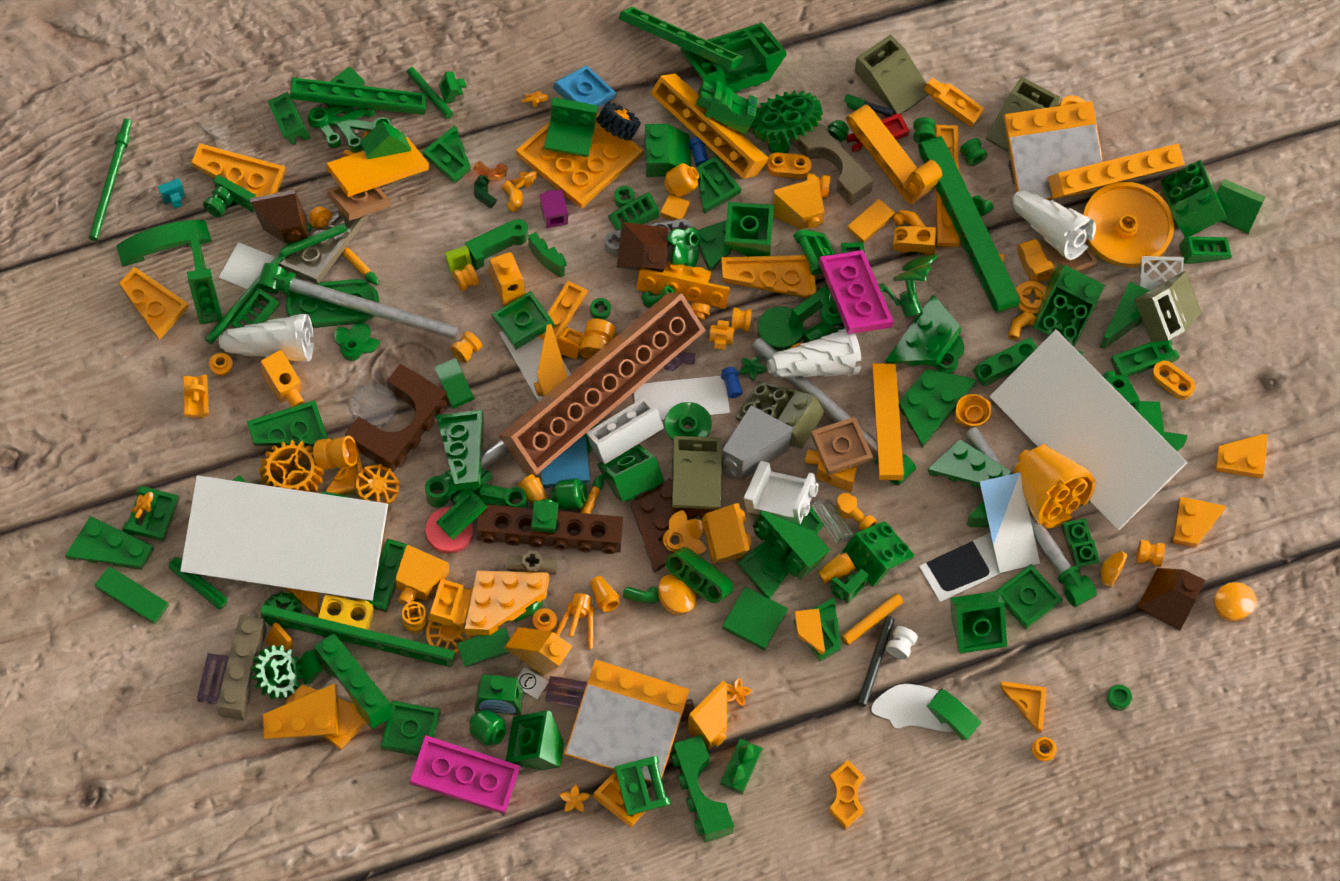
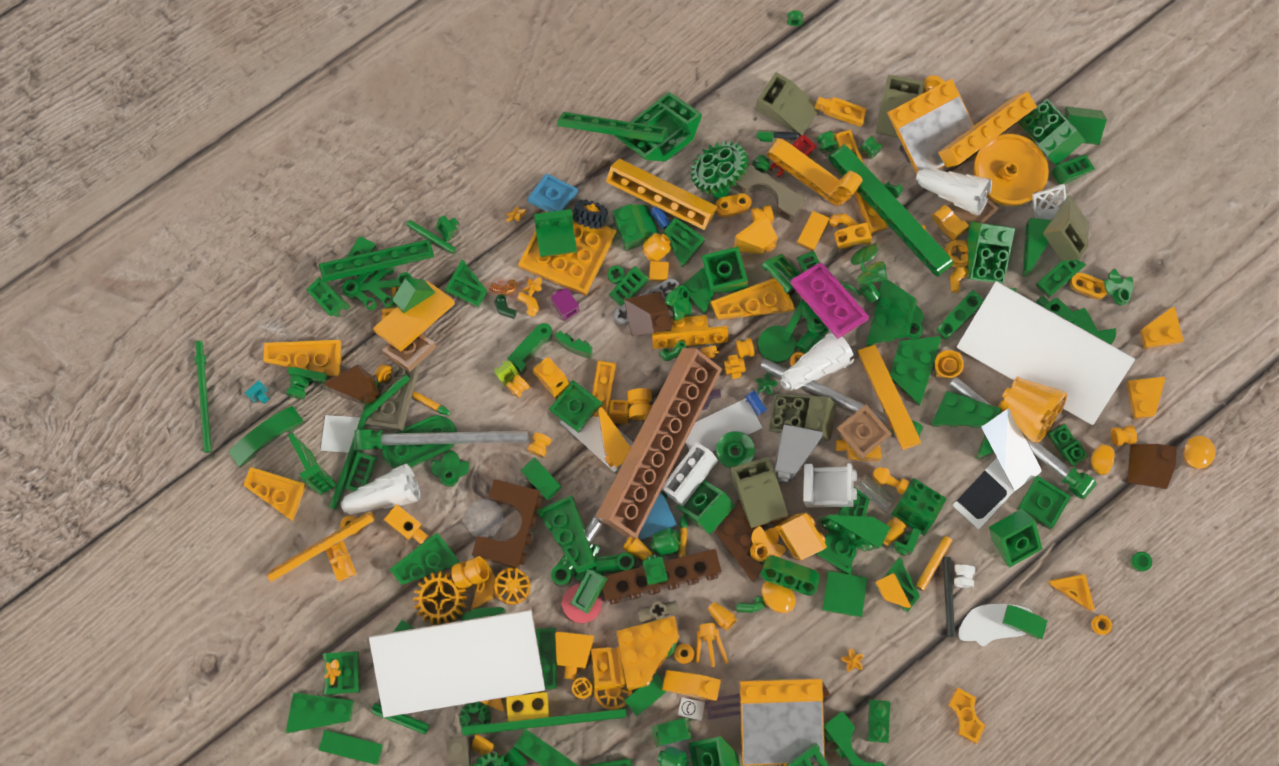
camera: 15 degrees left, 10 degrees up
green bush [590,298,611,320] -> none
light orange slope [688,681,727,750] -> none
green hips [696,81,758,135] -> none
none -> light orange tile [267,511,376,582]
none -> green plate [1104,269,1134,306]

